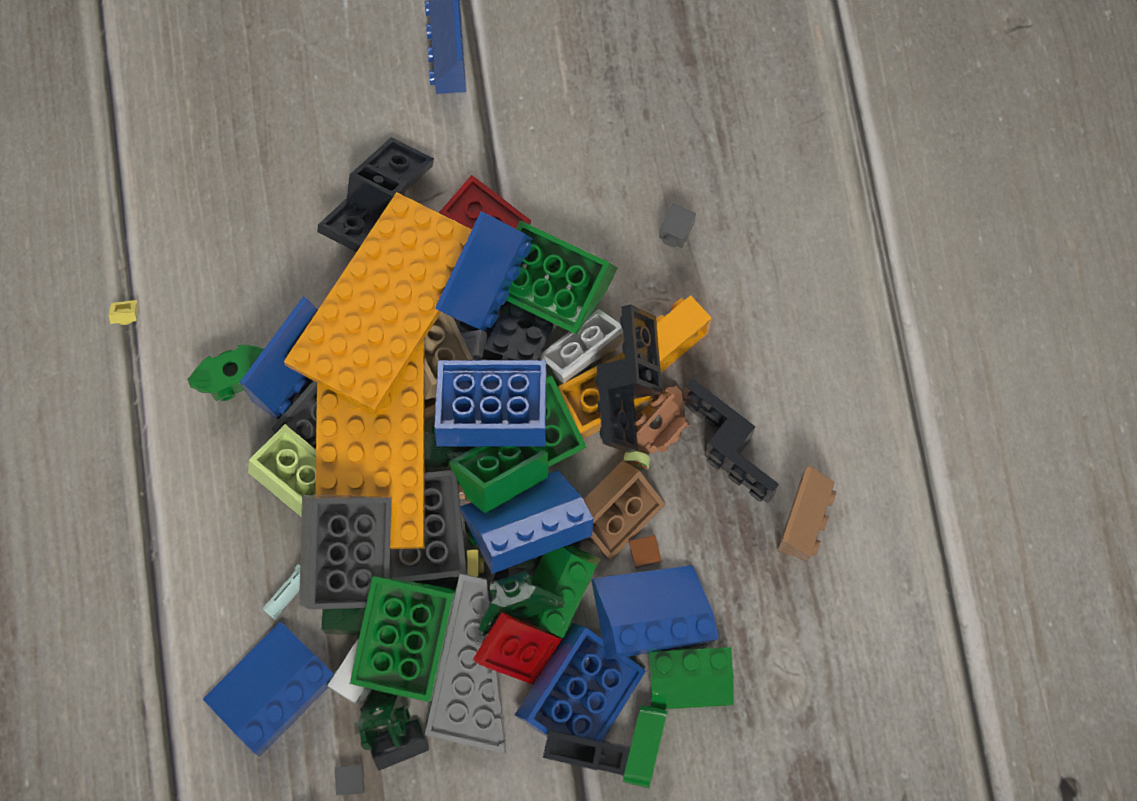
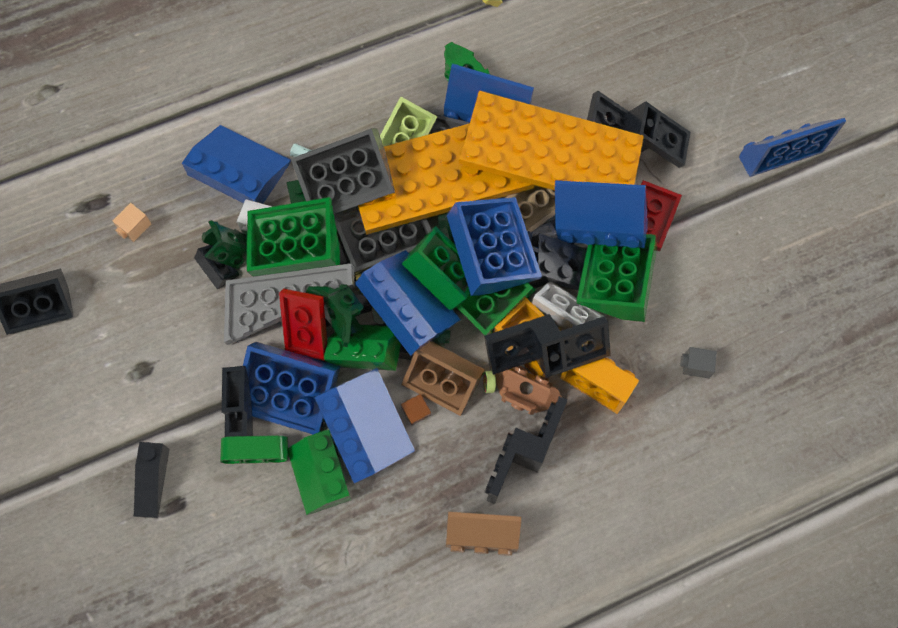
camera: 70 degrees right, 5 degrees down
dark grey tile [335,765,364,796] -> none

